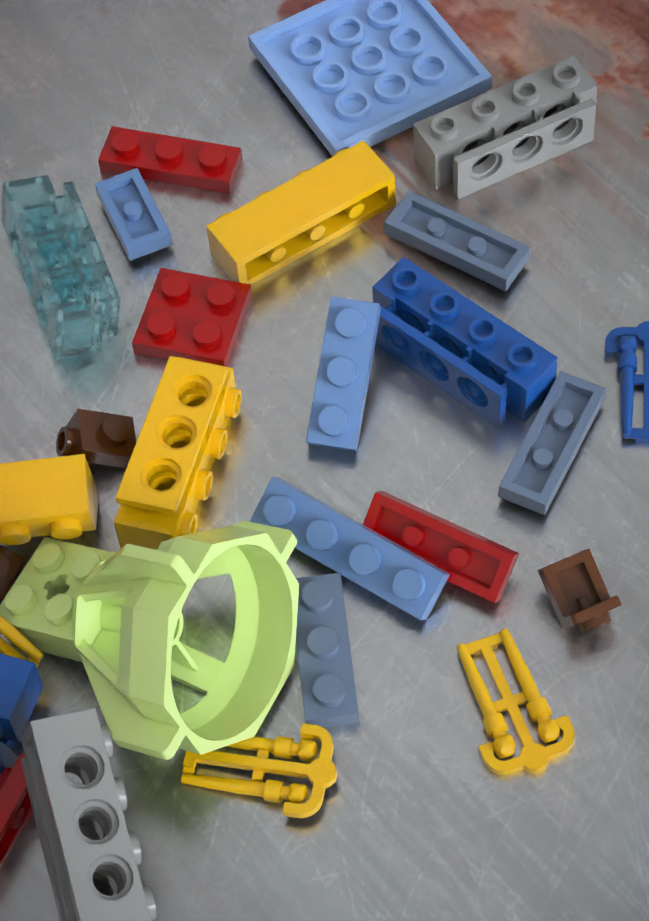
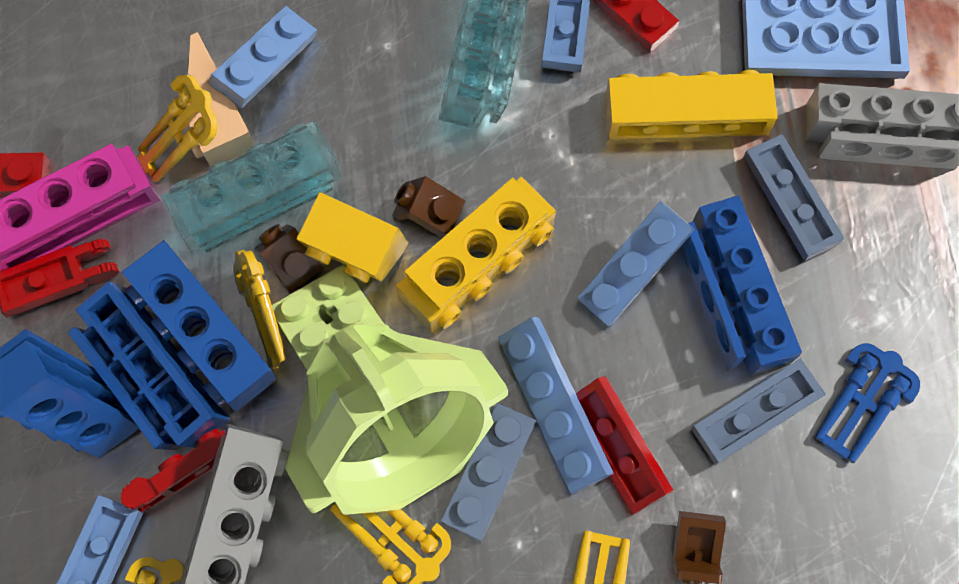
camera: 25 degrees right, 15 degrees up
red plate [132,268,252,367] -> none

